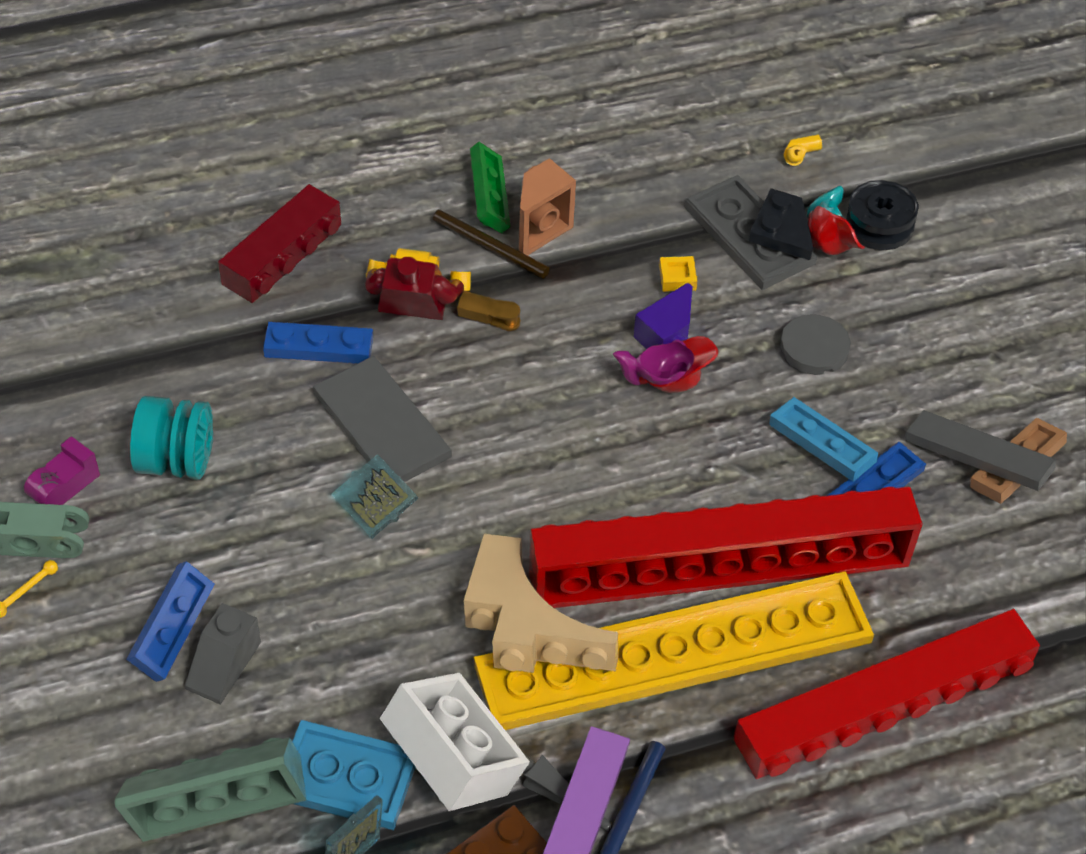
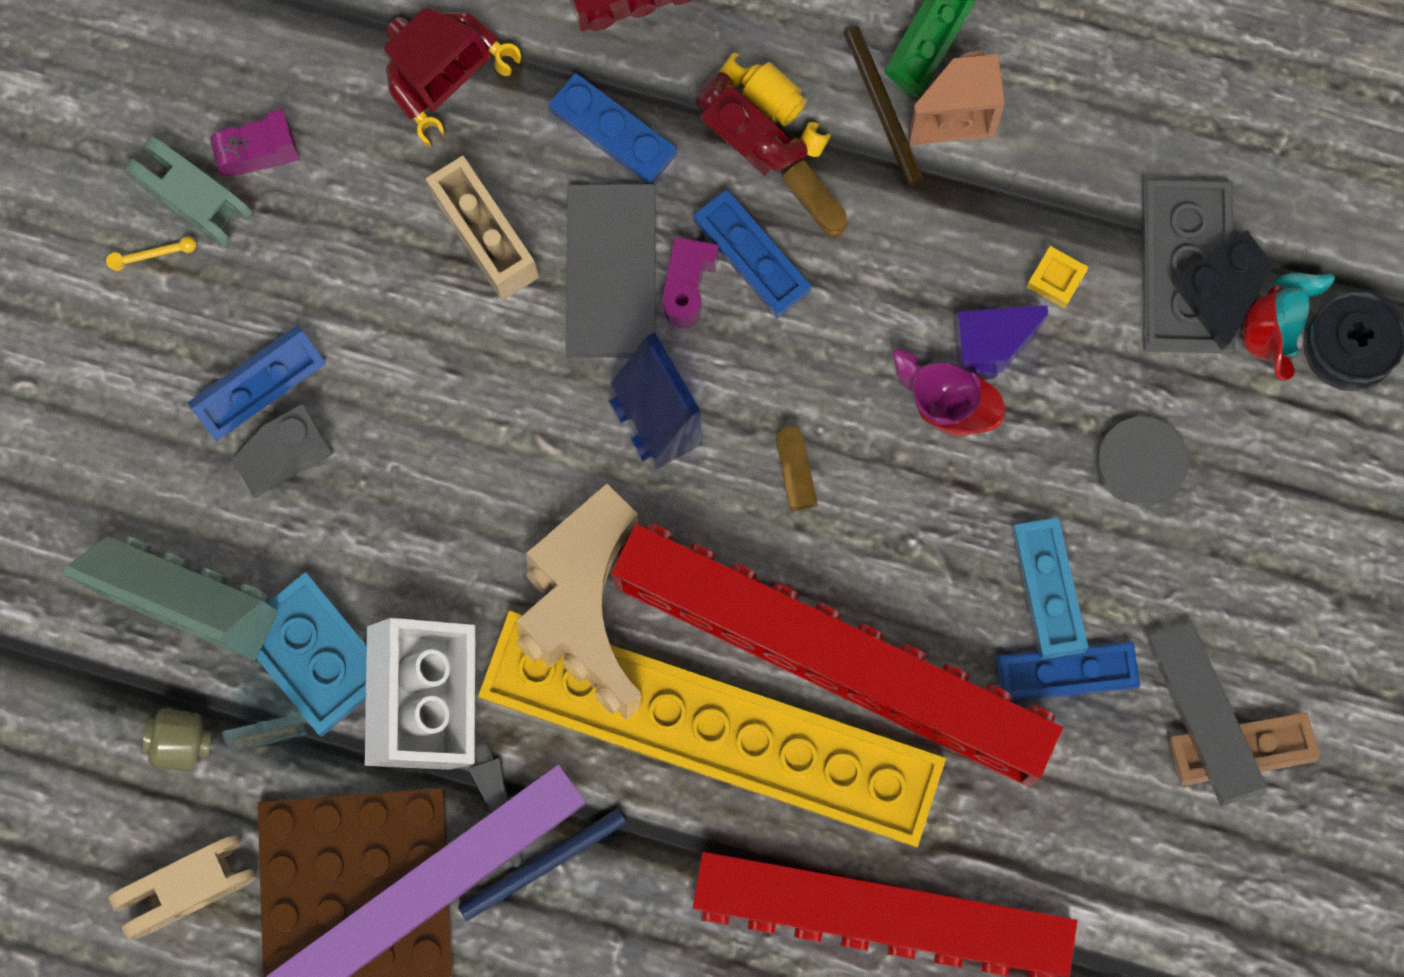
camera: 40 degrees right, 25 degrees up
teal wheel [130,396,213,480] -> none
piece [331,454,419,539] -> none
yellow arm [783,134,822,166] -> none
none -> dark red torso [384,8,521,147]
none -> tan brick [425,156,539,301]
none -> clear blue slope [608,332,702,470]
none -> magenta leg [663,237,719,328]
none -> blue plate [693,189,812,319]
none -> pearl gold bar [776,426,818,512]

